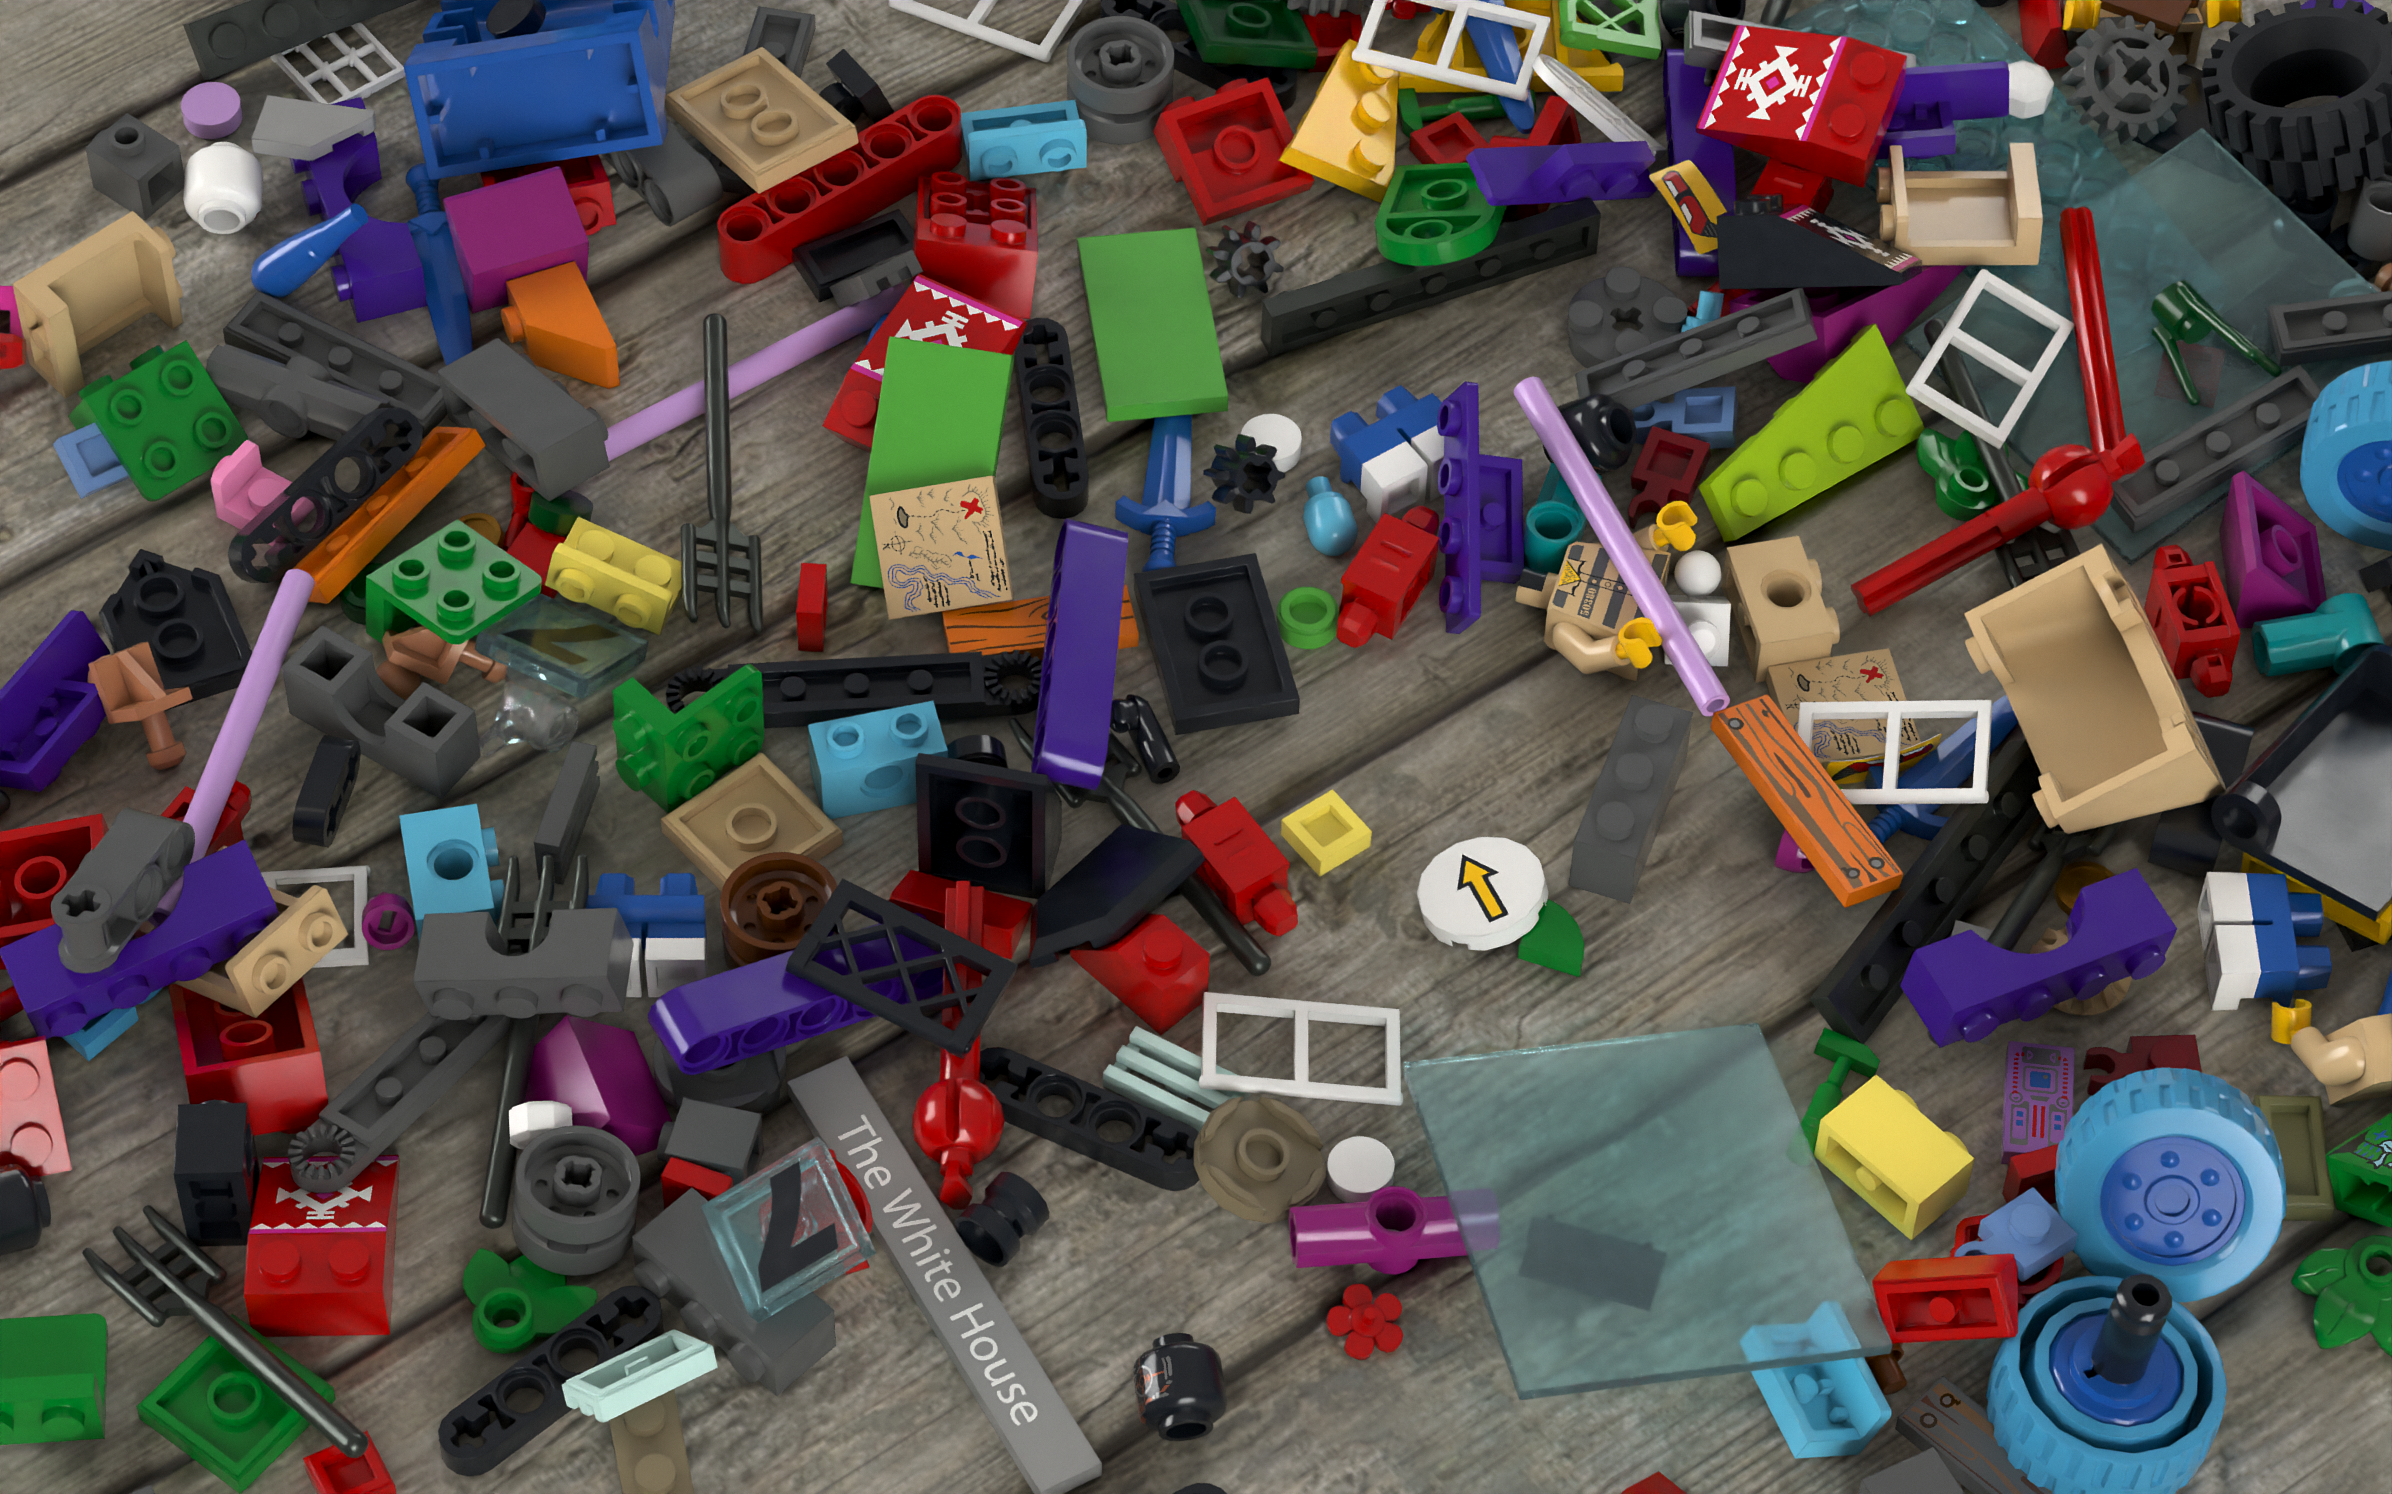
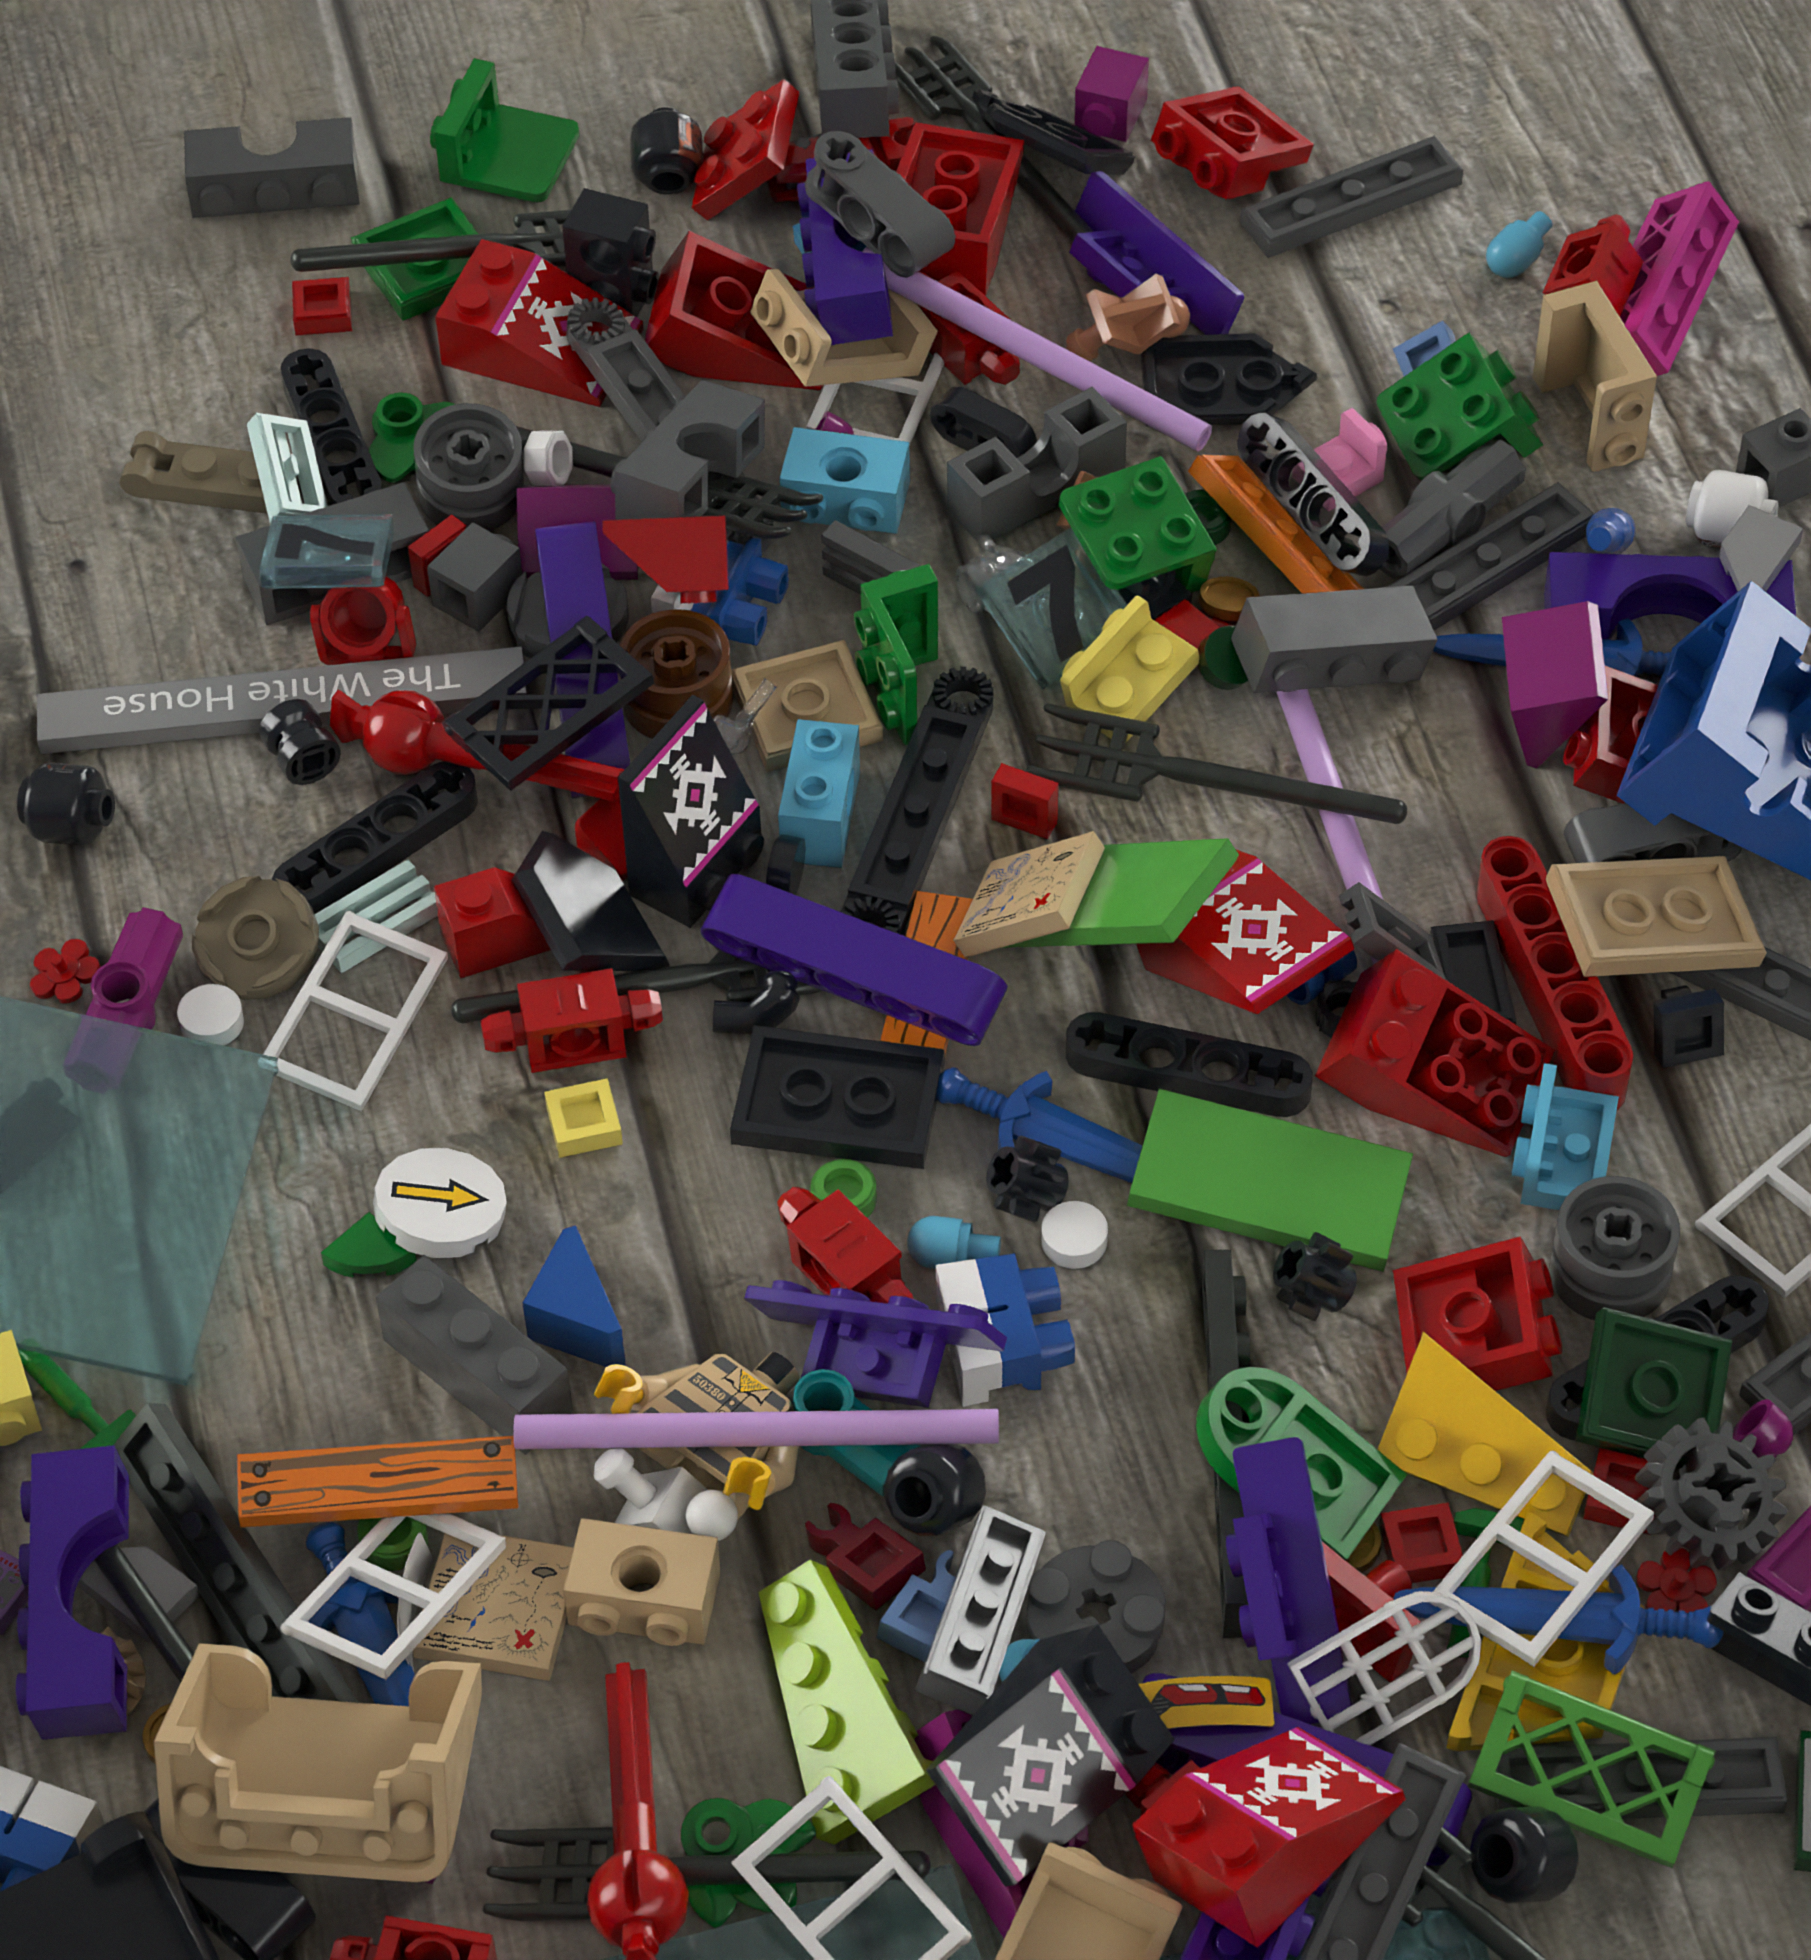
camera: 115 degrees right, 0 degrees up
orange slope [501,261,620,389] -> none
none -> blue slope [522,1225,626,1367]
none -> red slope [602,515,729,603]
none -> clear hand [713,678,777,755]

